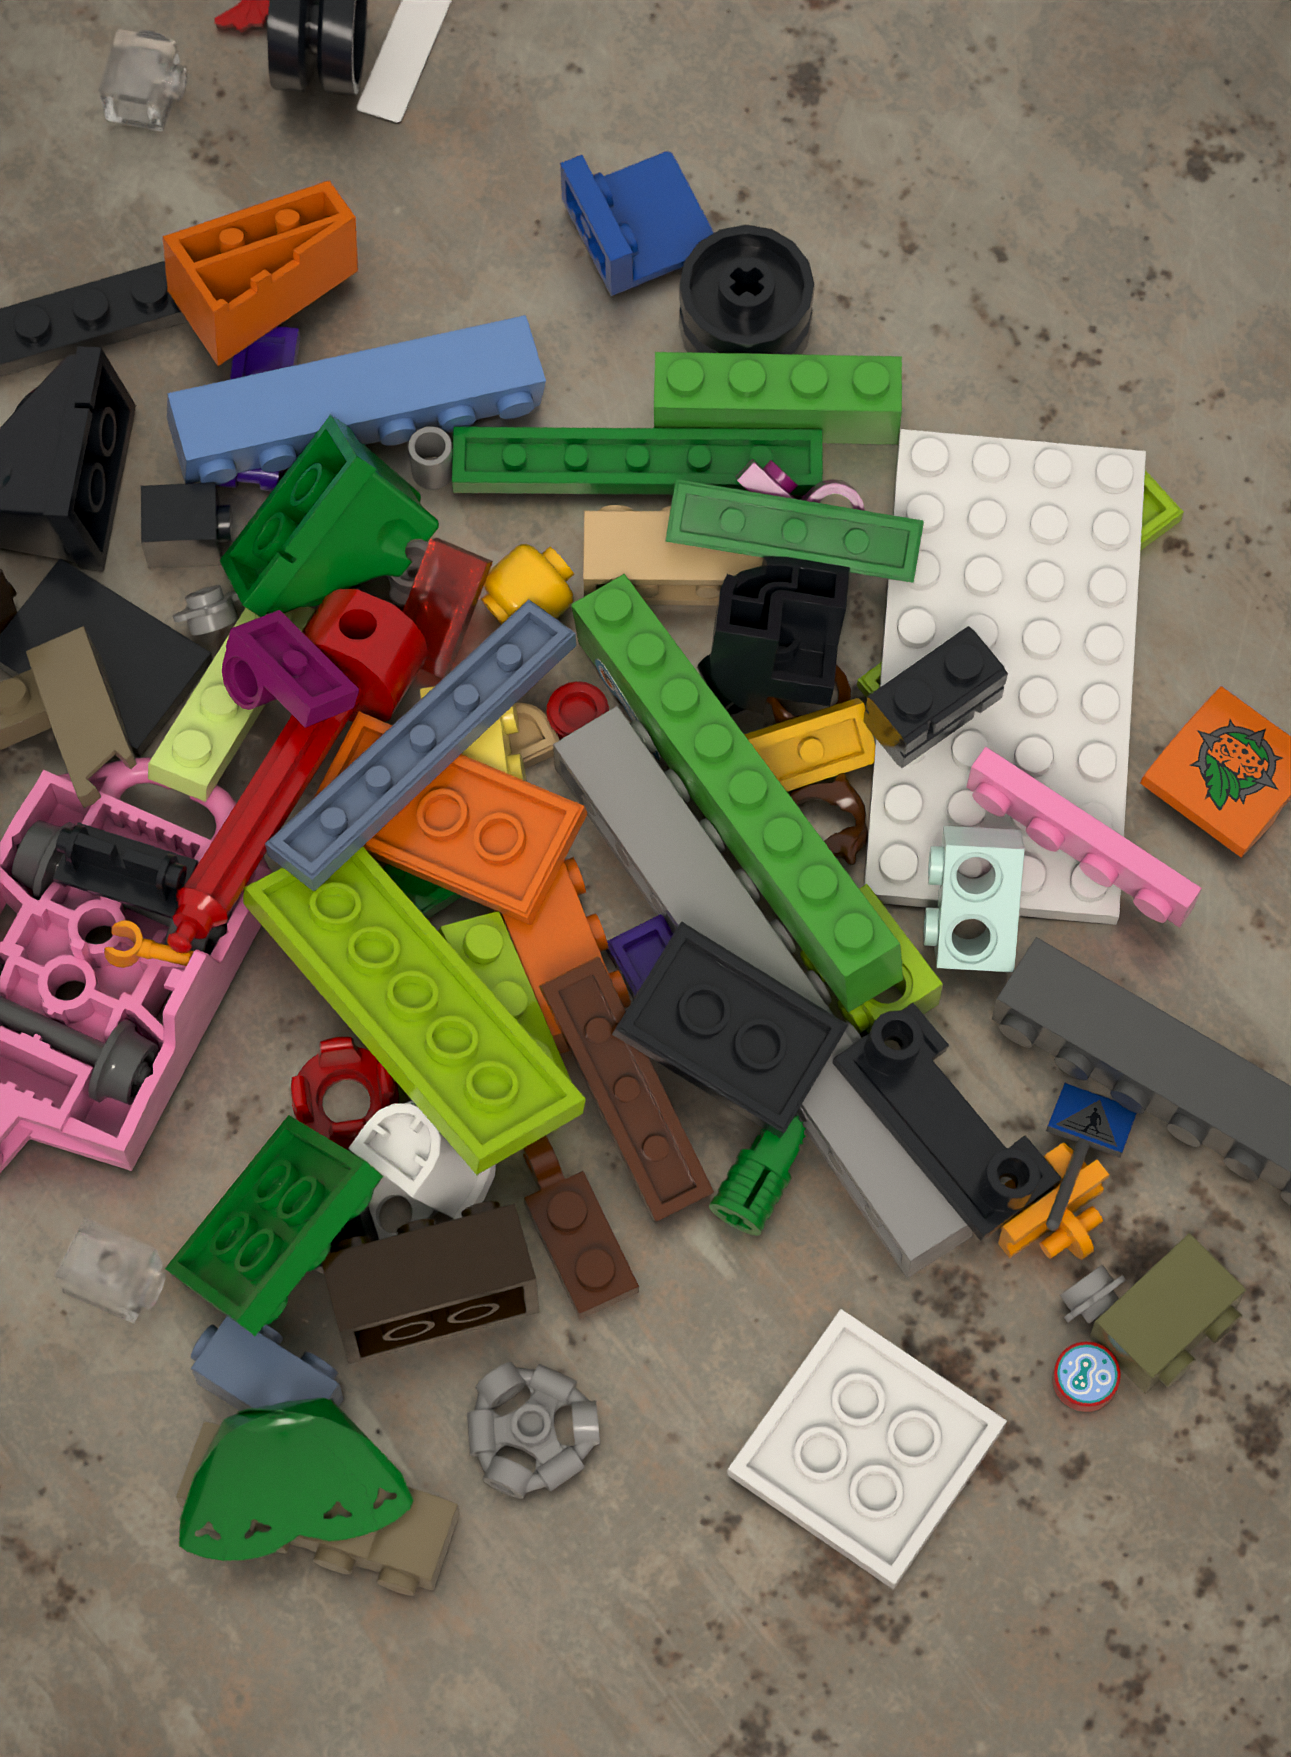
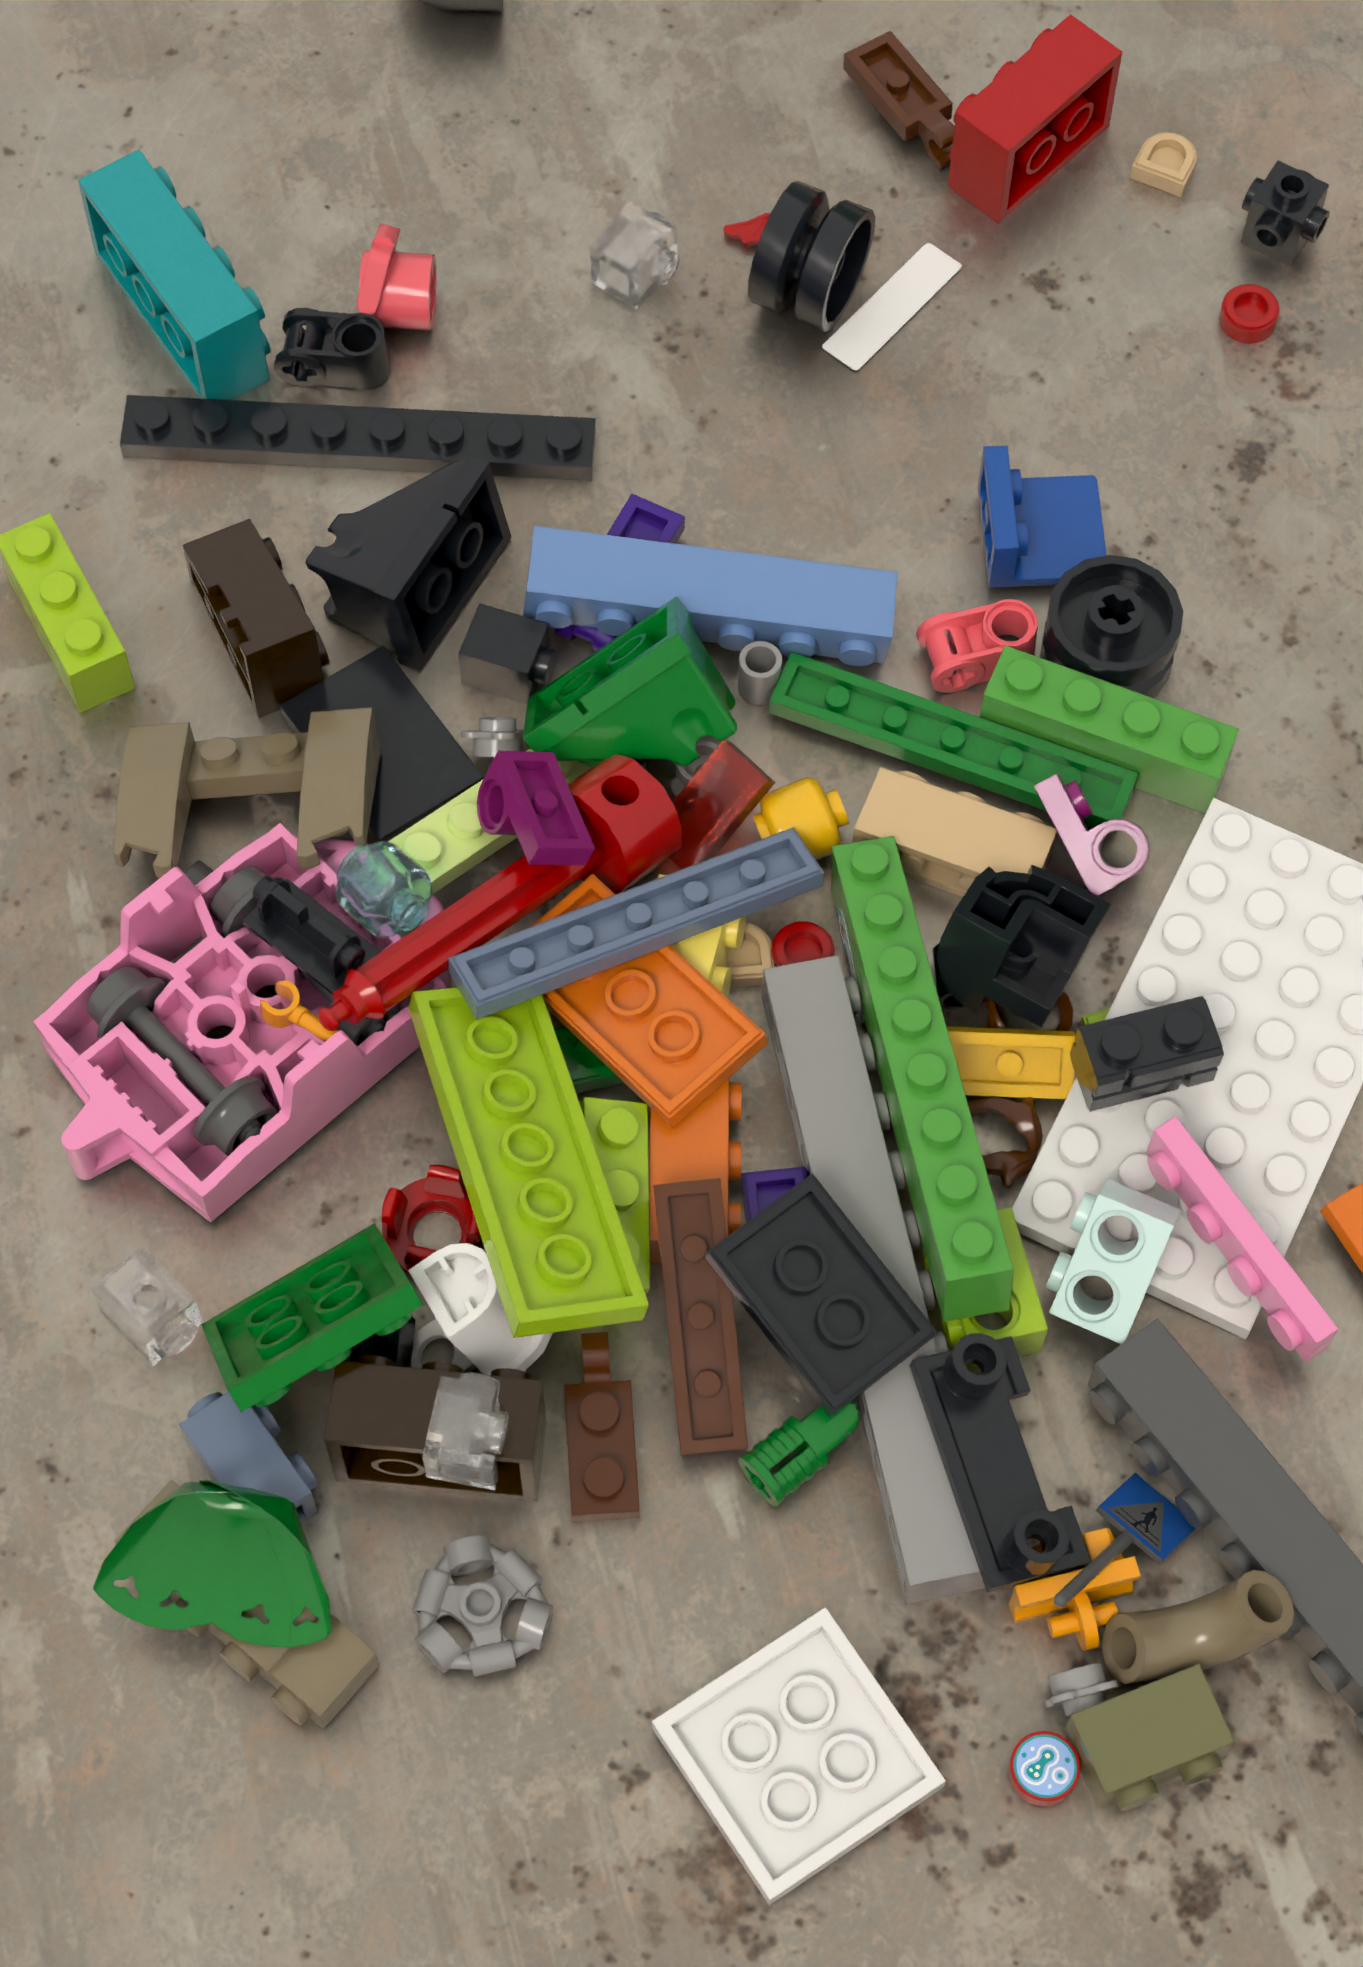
camera: 20 degrees right, 5 degrees down
orange wedge [163,180,358,366] -> none
green tile [665,479,924,583] -> none
none -> clear light blue head [336,841,432,938]
none -> clear brick [422,1373,509,1490]
none -> coral piece [916,599,1038,693]
none -> dark tan cylinder [1102,1570,1294,1684]

